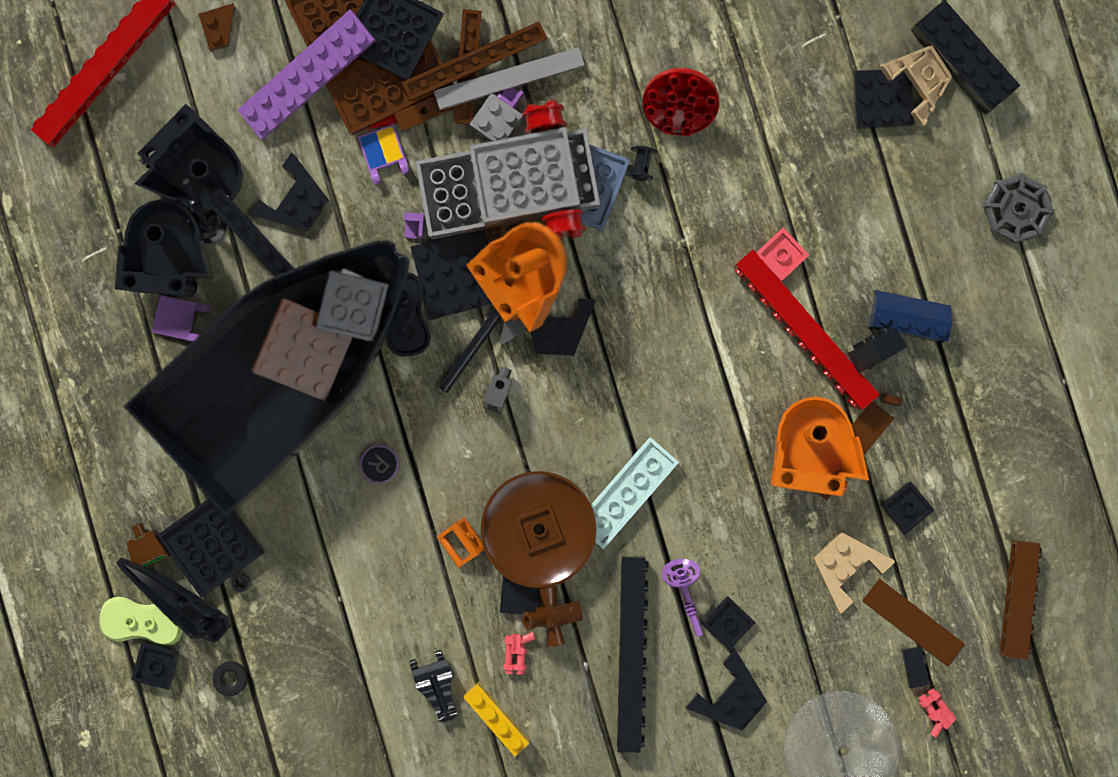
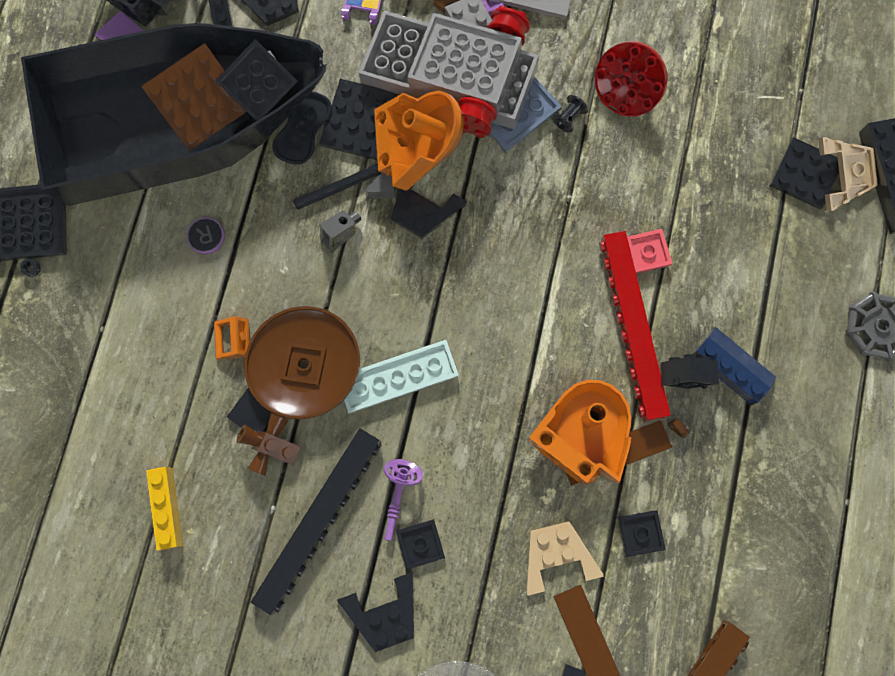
camera: 30 degrees right, 10 degrees down
medium lavender panel [404,212,425,239] -> none
black animal [409,649,457,723] -> none
coral piece [503,632,536,674] -> none

